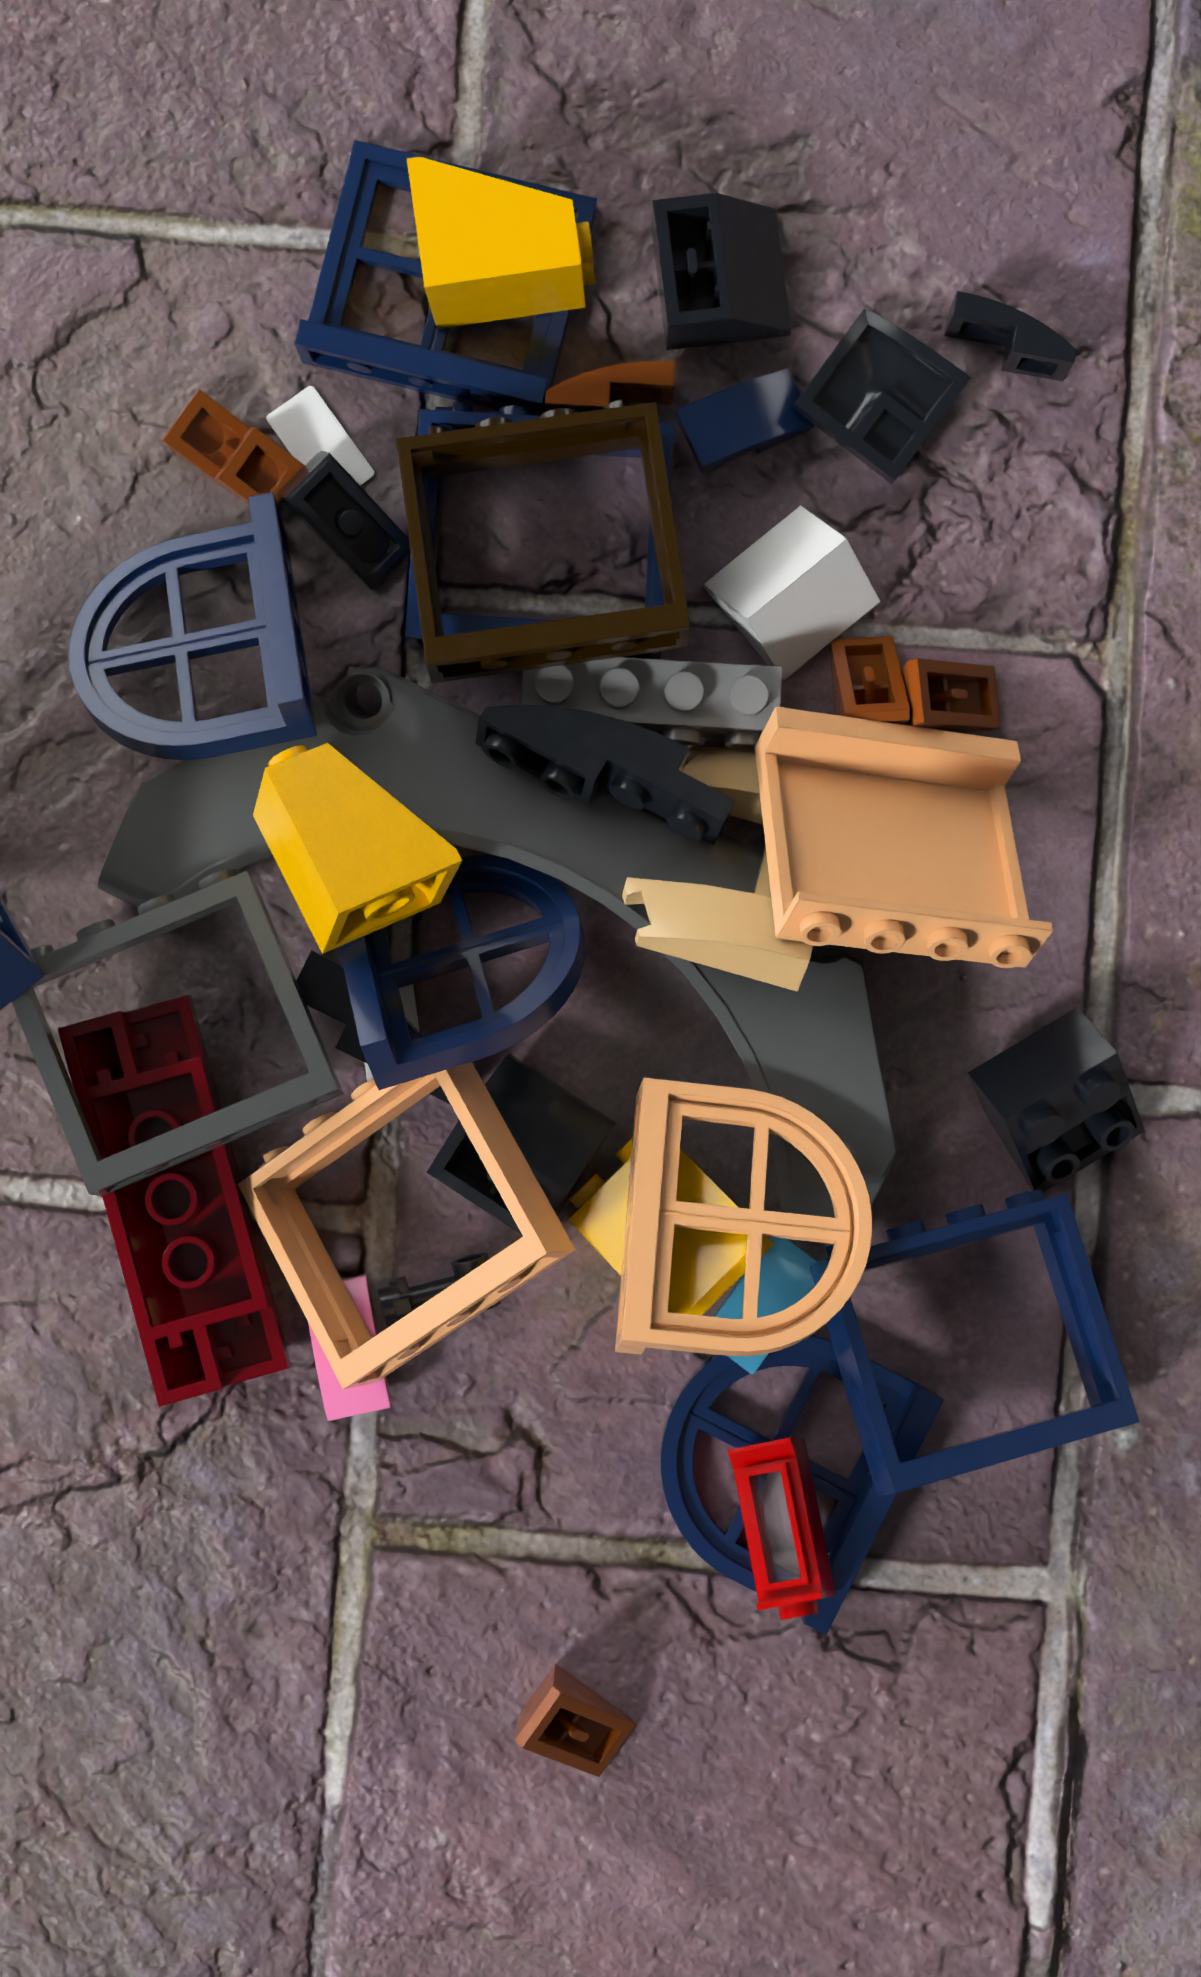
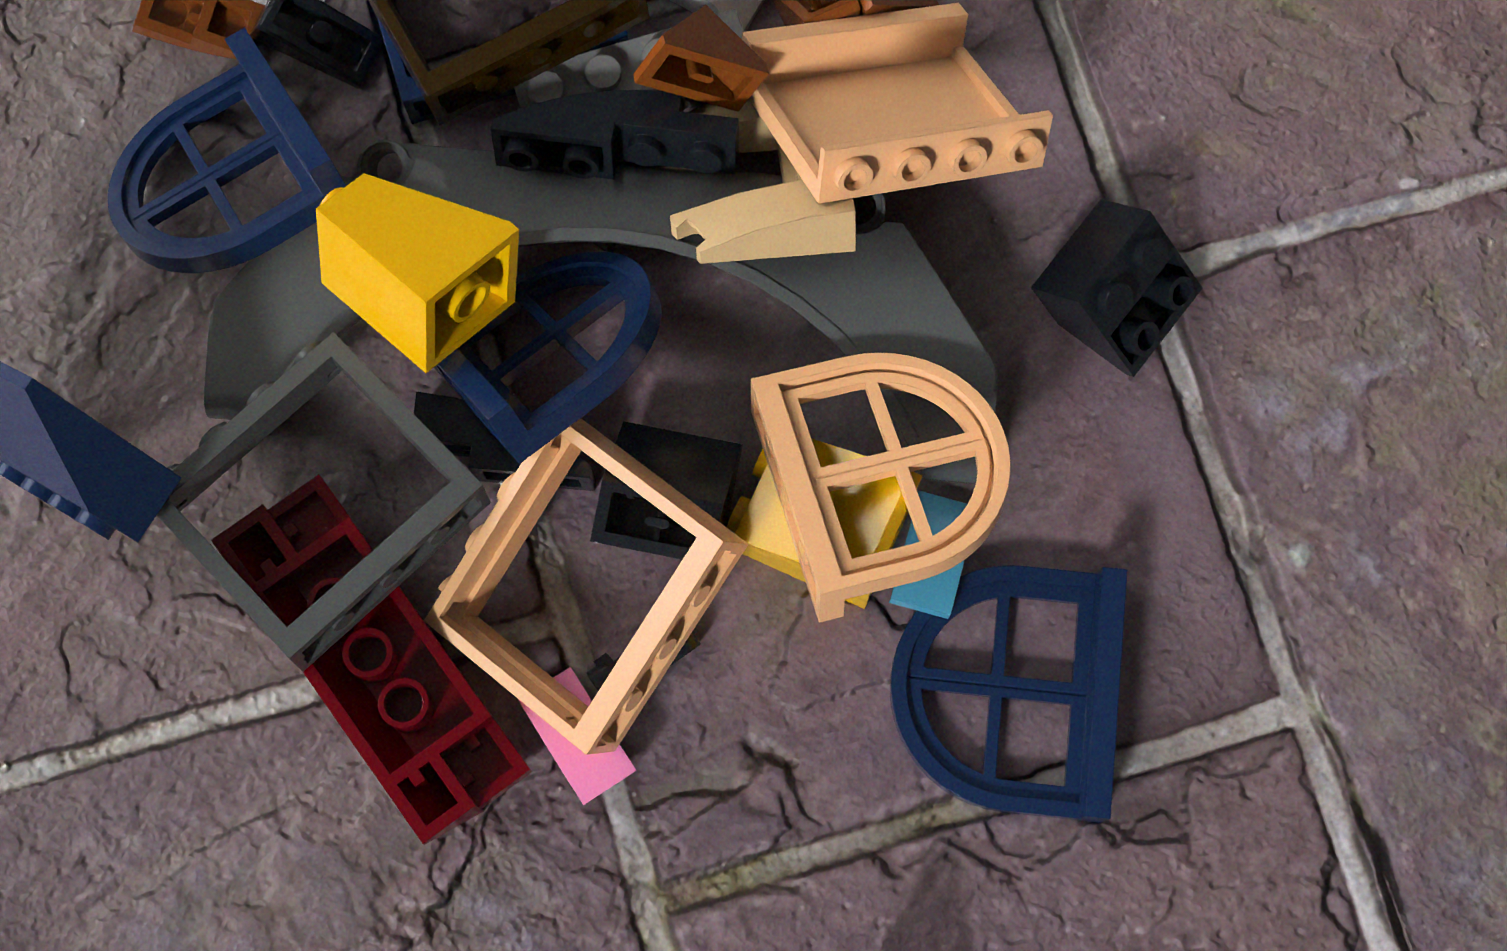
camera: 25 degrees left, 10 degrees down
red window [727,1437,836,1620] -> none
dark blue window [810,1189,1140,1496] -> none
none -> dark orange slope [633,5,769,112]

